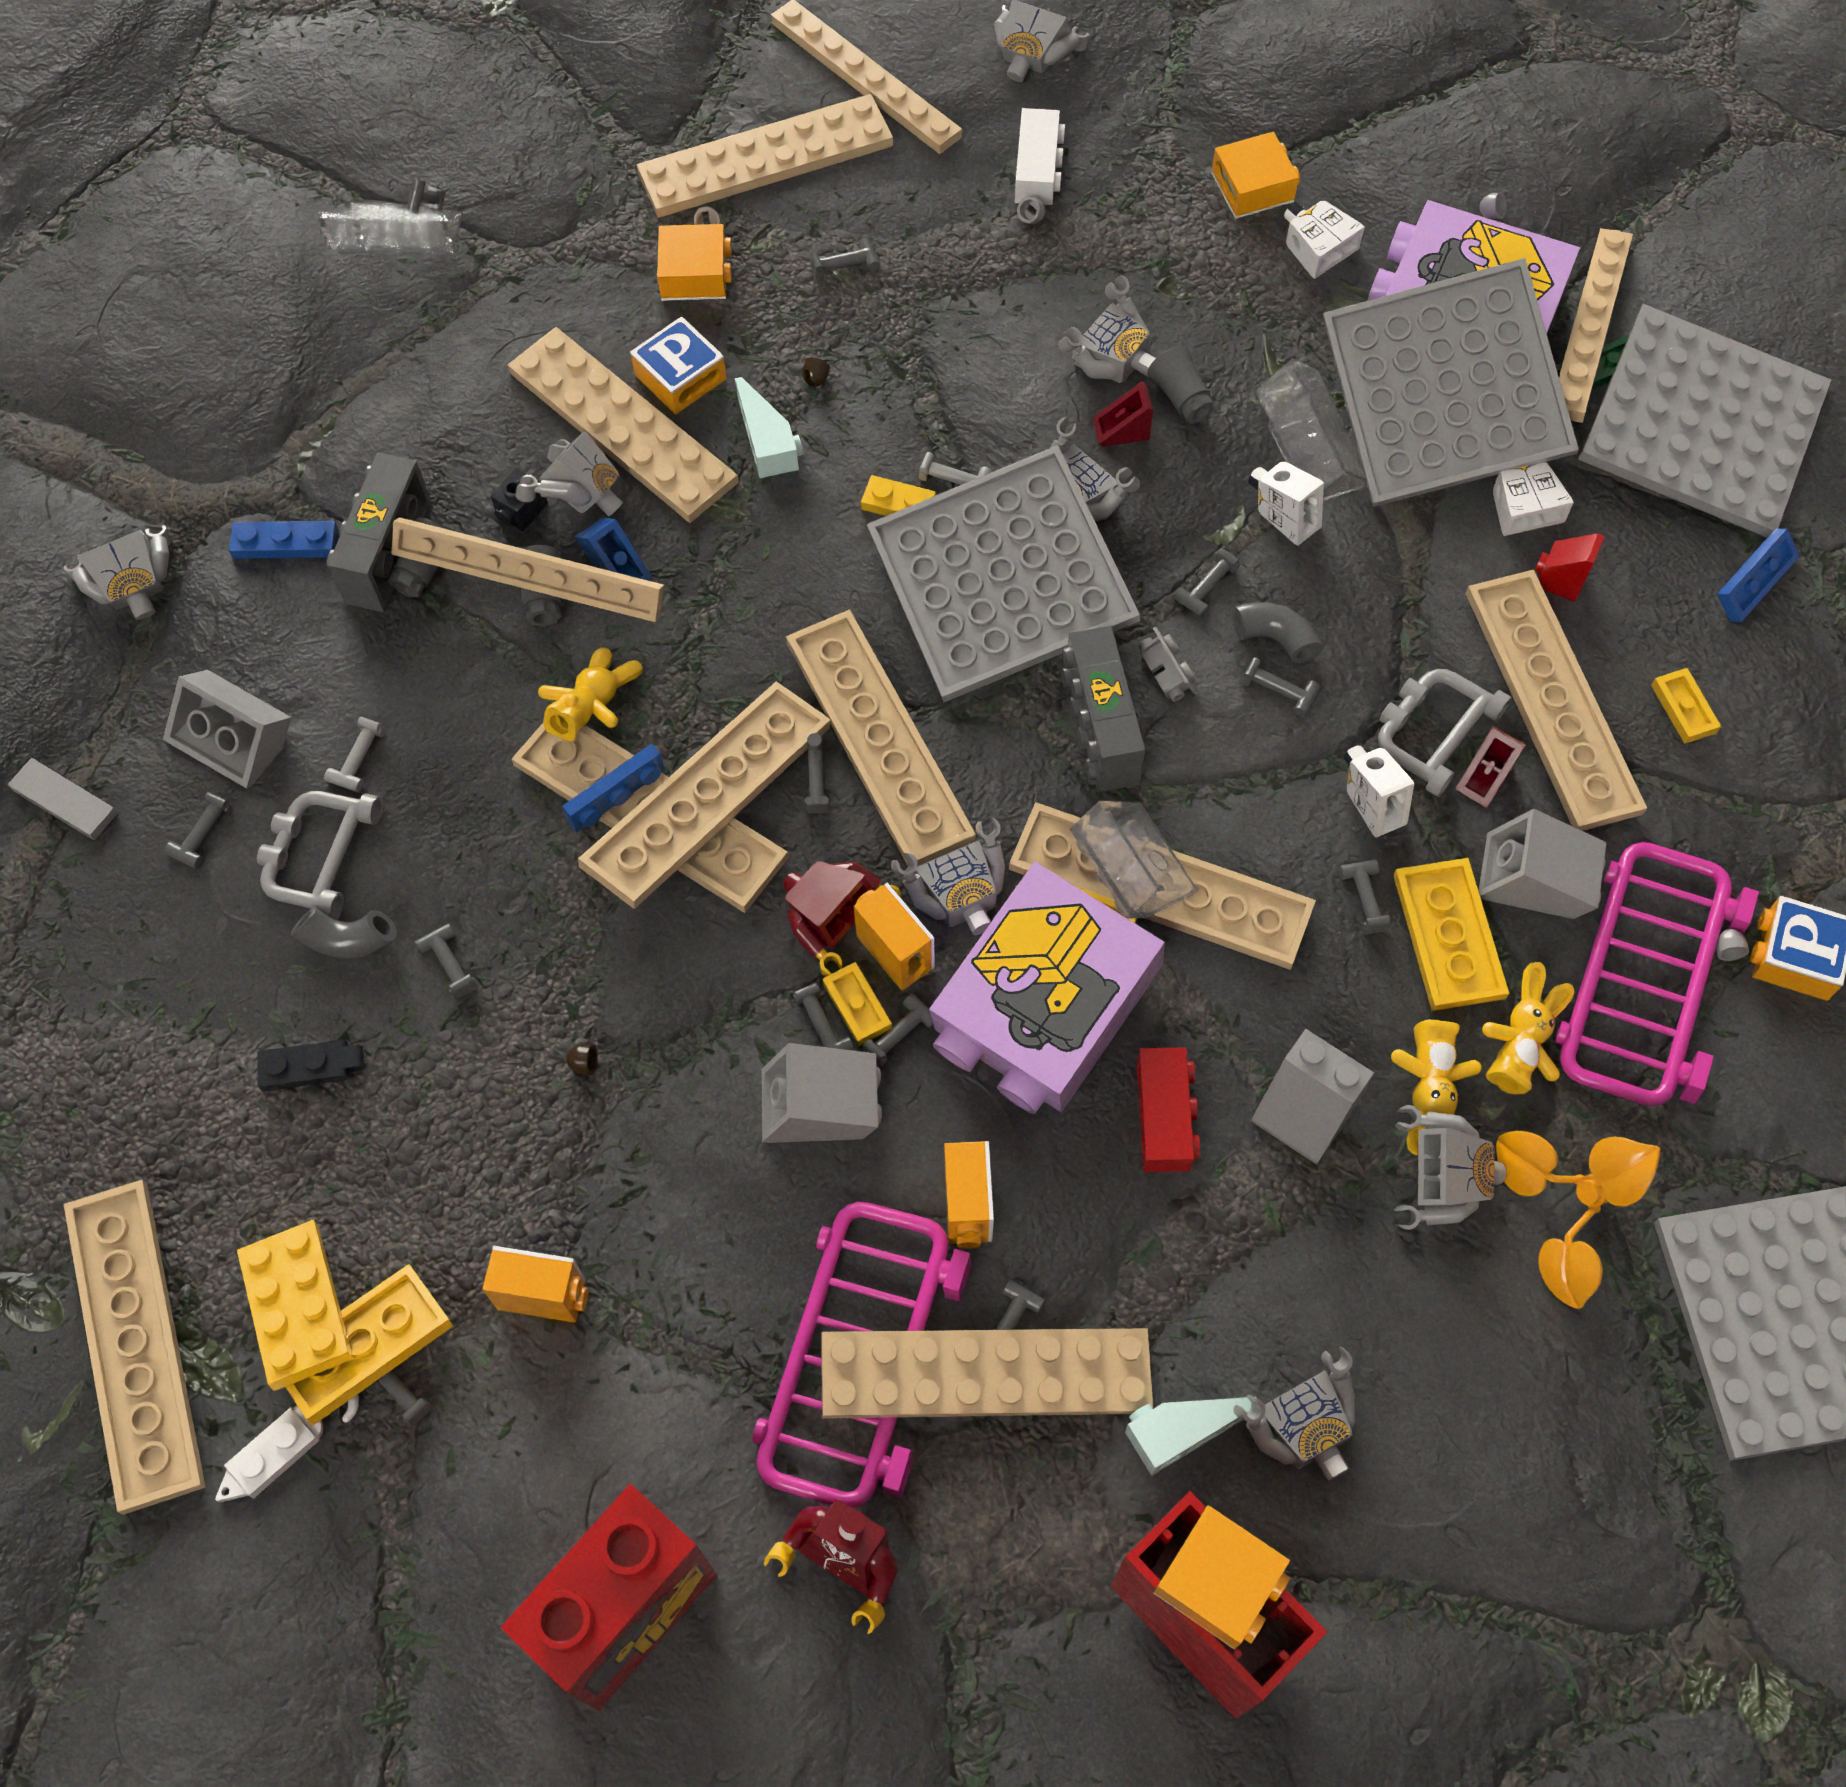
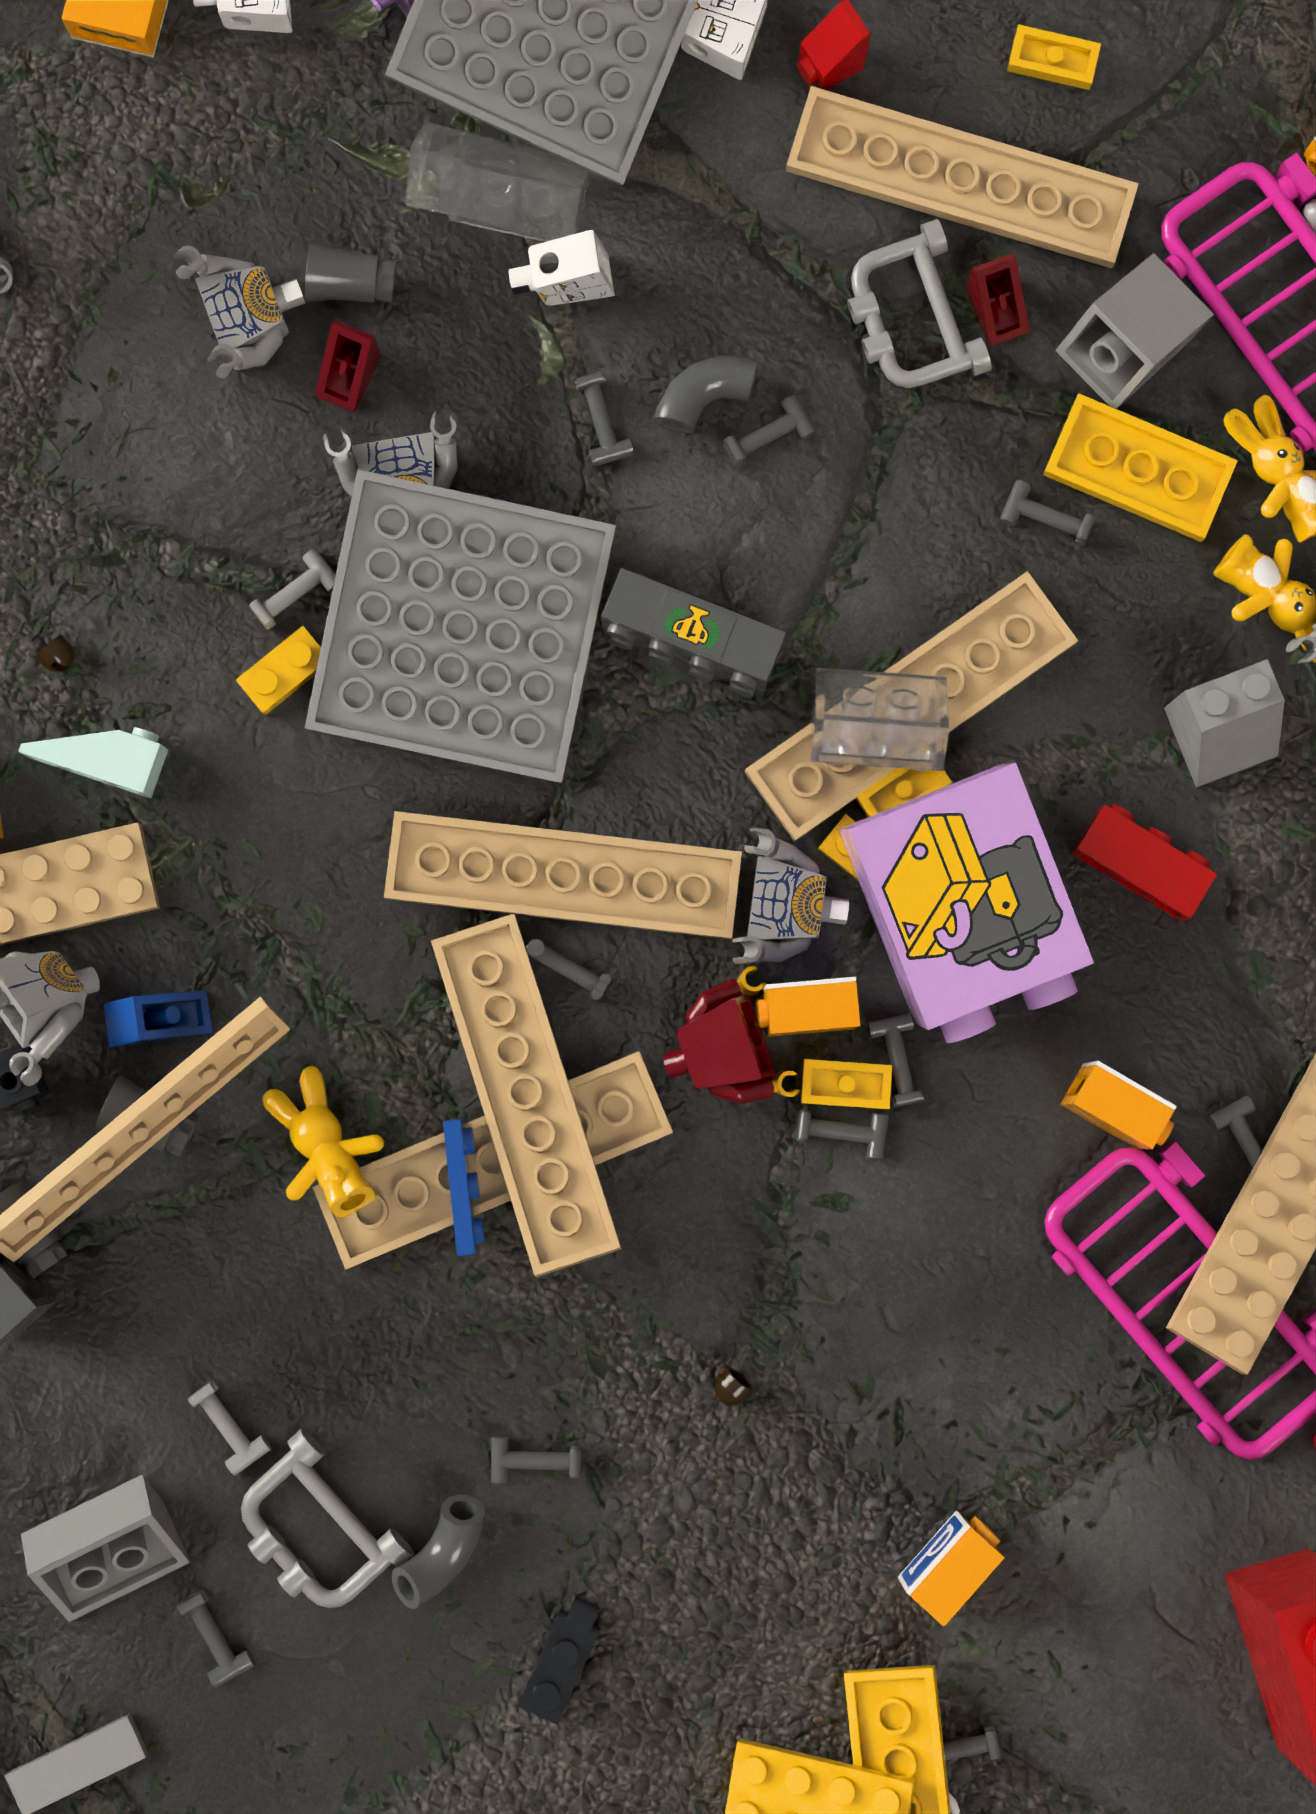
camera: 60 degrees left, 20 degrees up
light grey slope [762,1043,882,1143] -> none
light grey hinge [1139,627,1198,702] -> none
white torso [1344,746,1414,838] -> none

